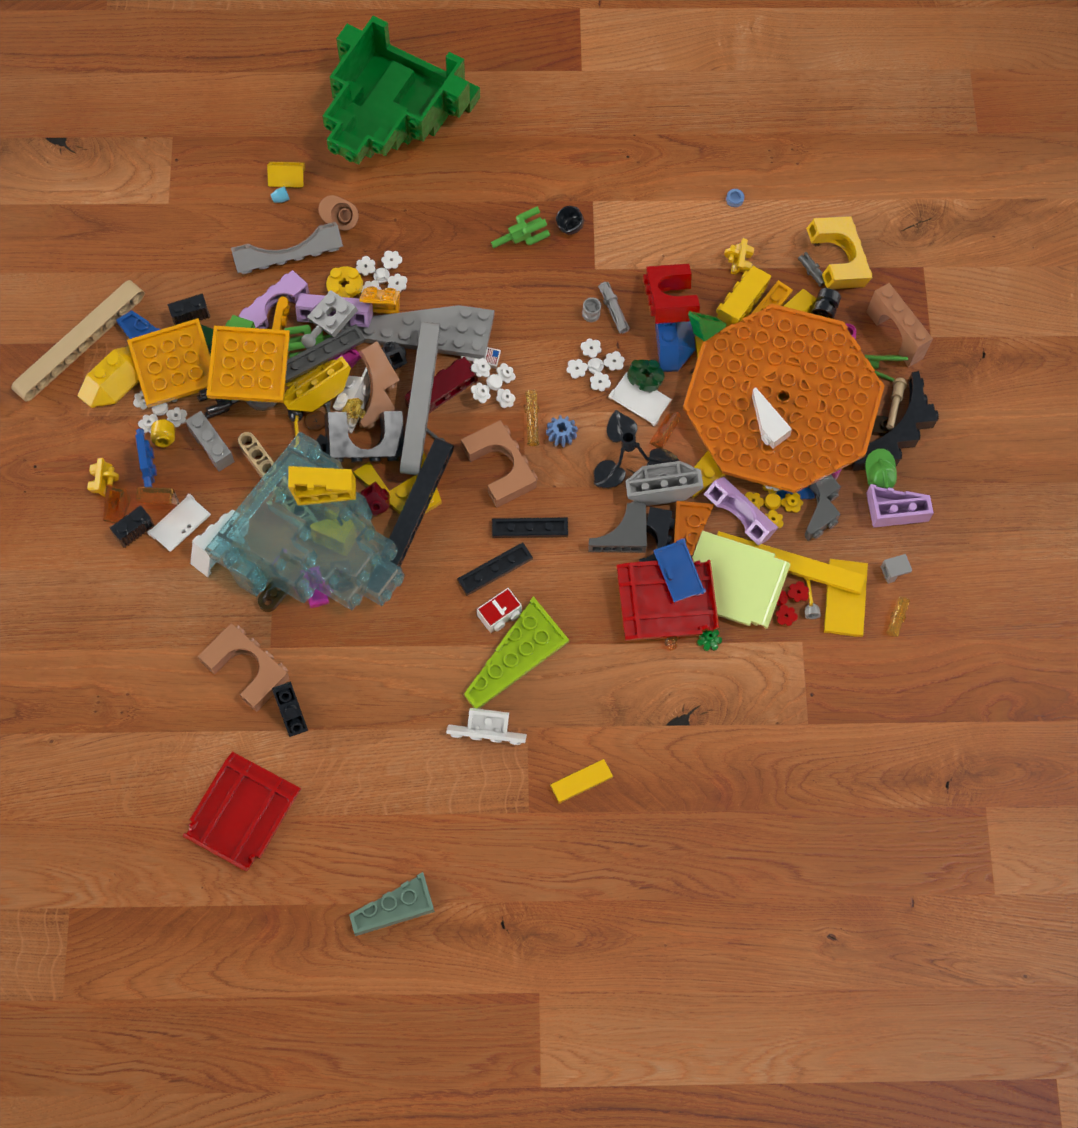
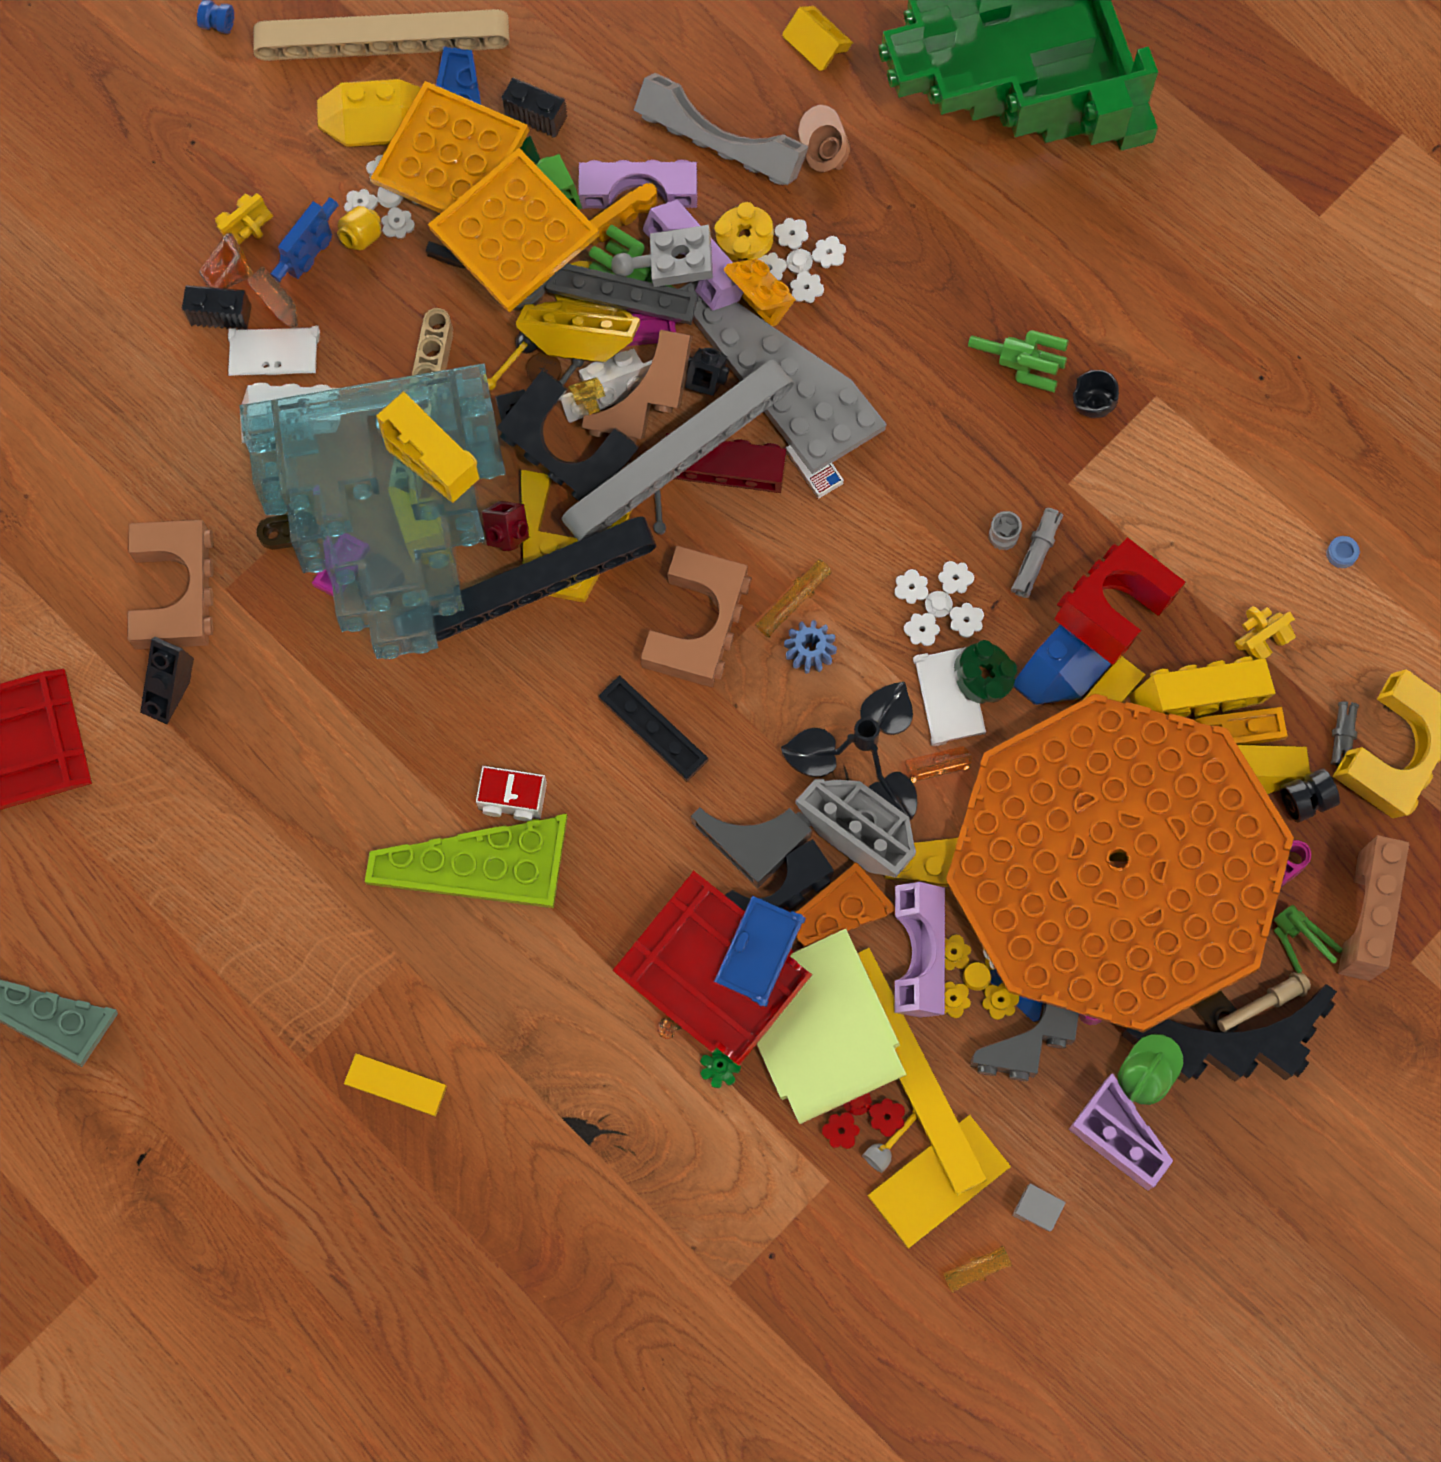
camera: 50 degrees right, 5 degrees up
light grey arch [185,411,235,471] -> none
medium azure hose [271,186,290,203] -> none
white bracket [446,708,527,745] -> none
black tile [457,542,533,596] -> none
white plant [471,358,516,408] -> none
green slope [688,311,727,341] -> none
white slope [752,388,792,448] -> none

